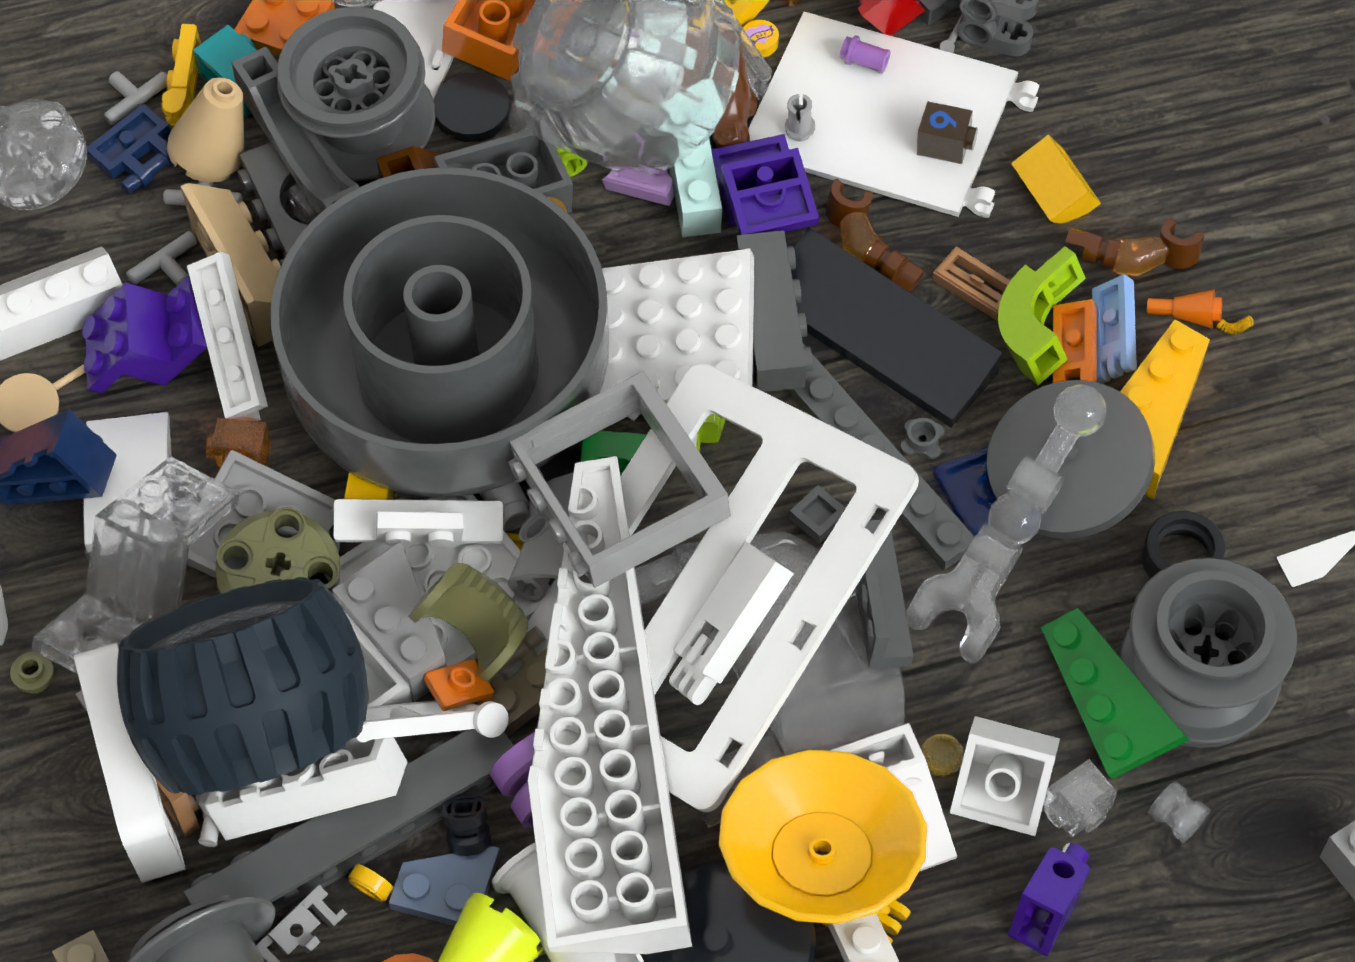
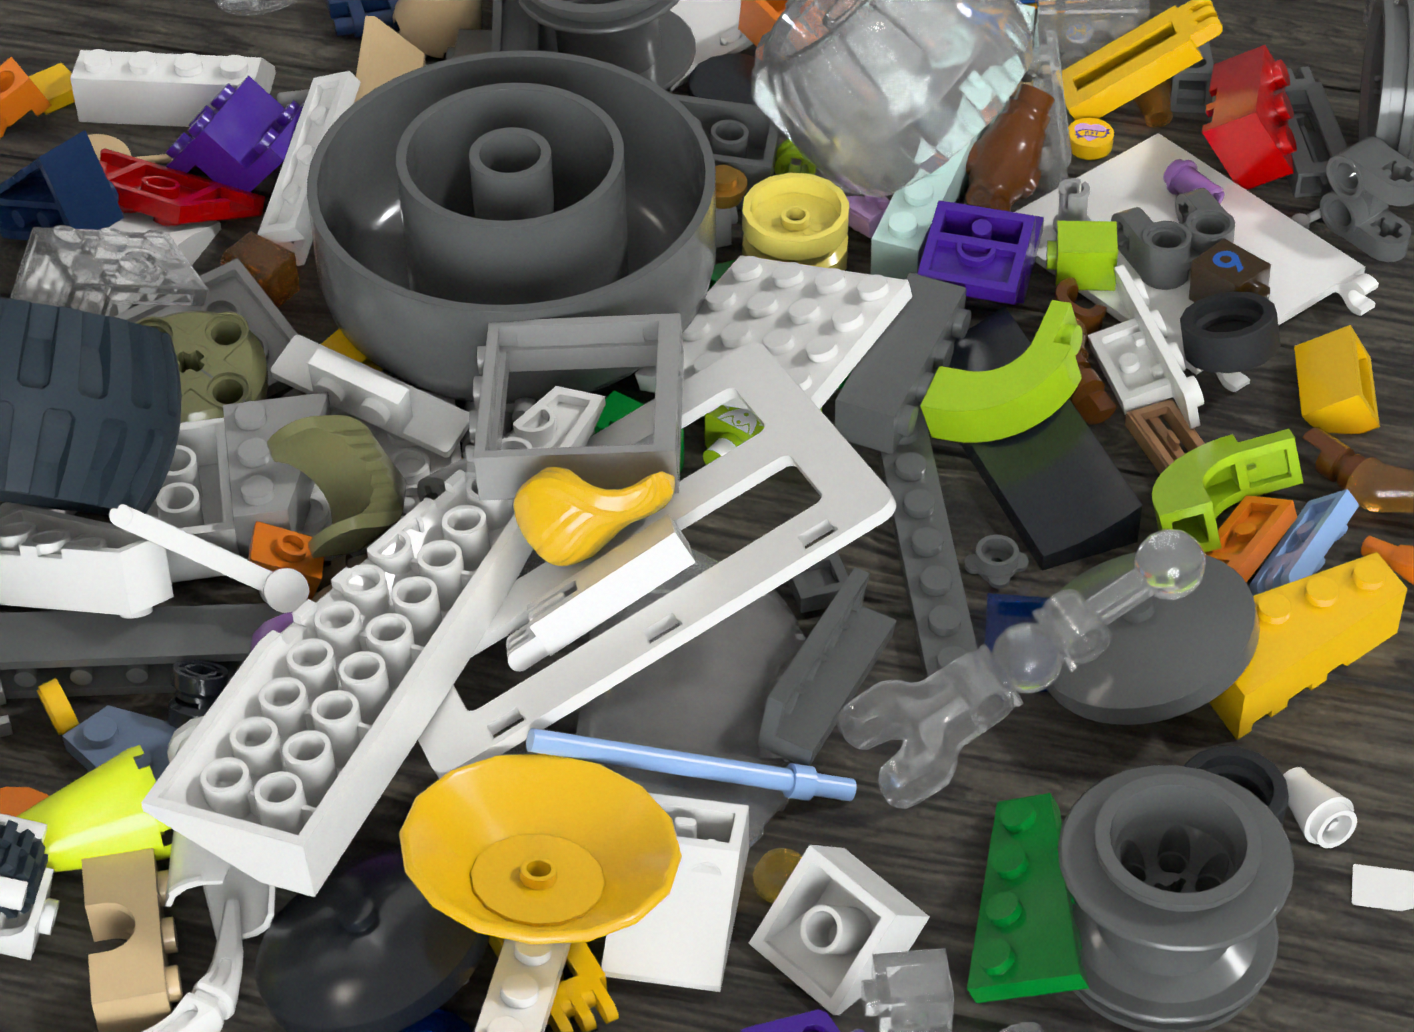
camera: 30 degrees right, 15 degrees down
none -> red wing [99,148,265,226]
none -> yellow piece [513,467,675,566]
none -> light blue bar [526,728,856,801]
none -> light yellow wheel [742,173,849,271]
none -> lime arch [920,300,1082,443]
none -> lime brick [1046,221,1118,291]
none -> white bracket [1088,264,1204,429]
none -> dark grey piece [1111,188,1235,290]
none -> black tyre [1180,292,1281,373]
none -> white cone [1283,767,1357,848]

